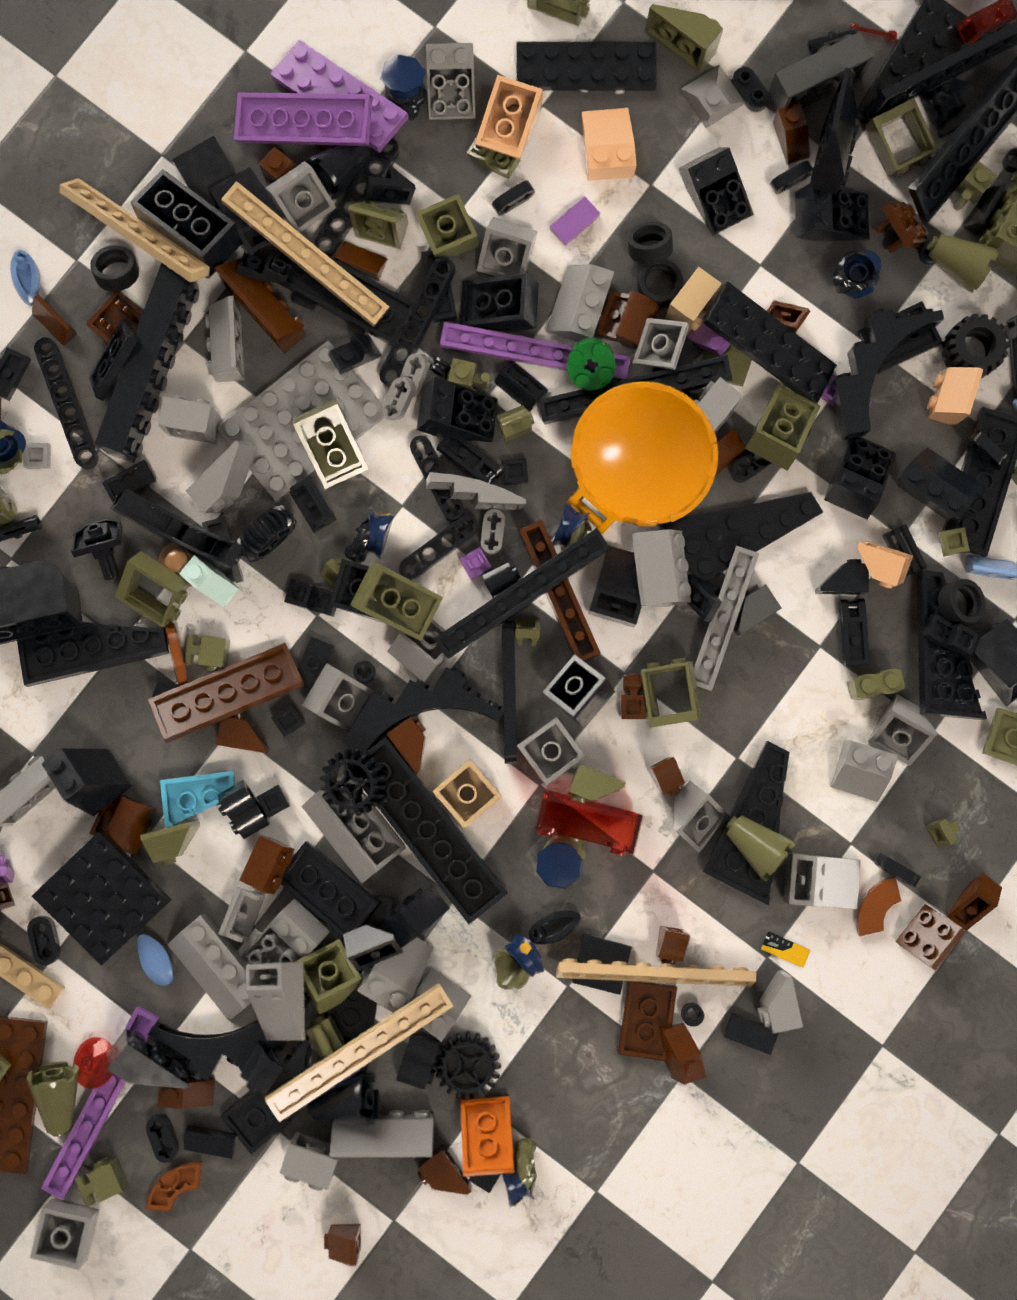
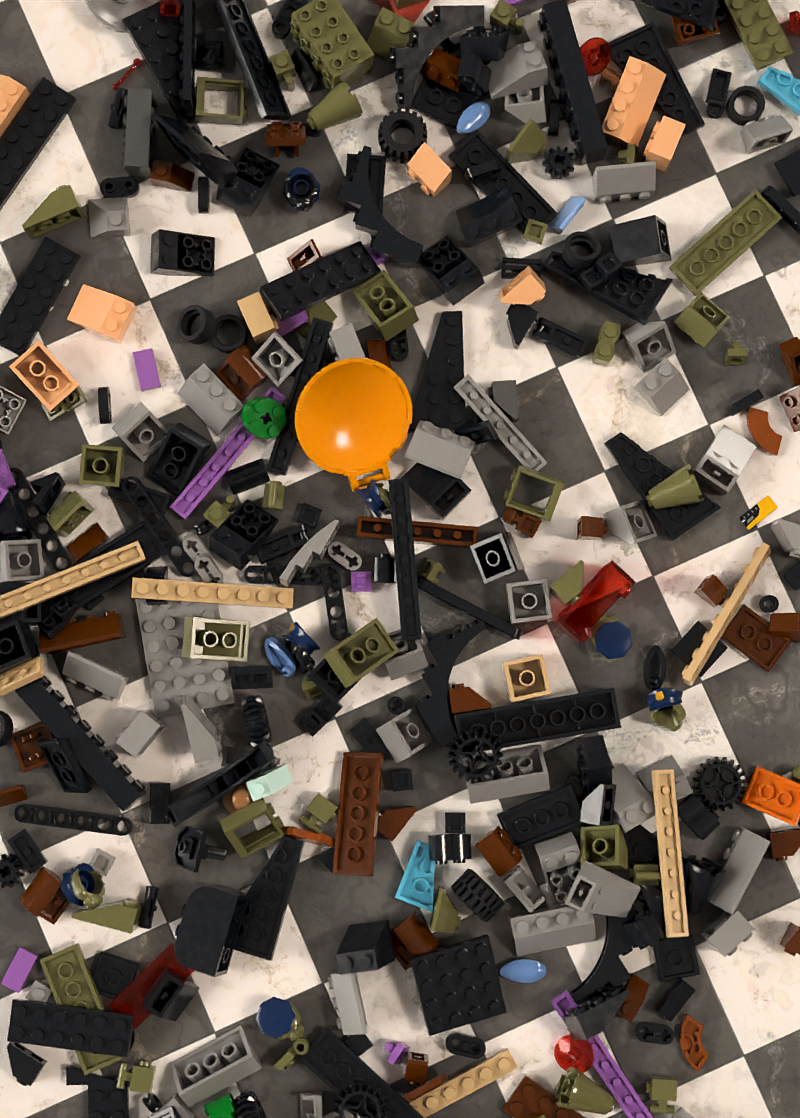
camera: 60 degrees left, 0 degrees up
none -> tan plate [131,577,294,609]
none -> medium blue arm [265,636,296,677]
none -> black tyre [451,869,505,923]
none -> olive slope [674,292,730,347]

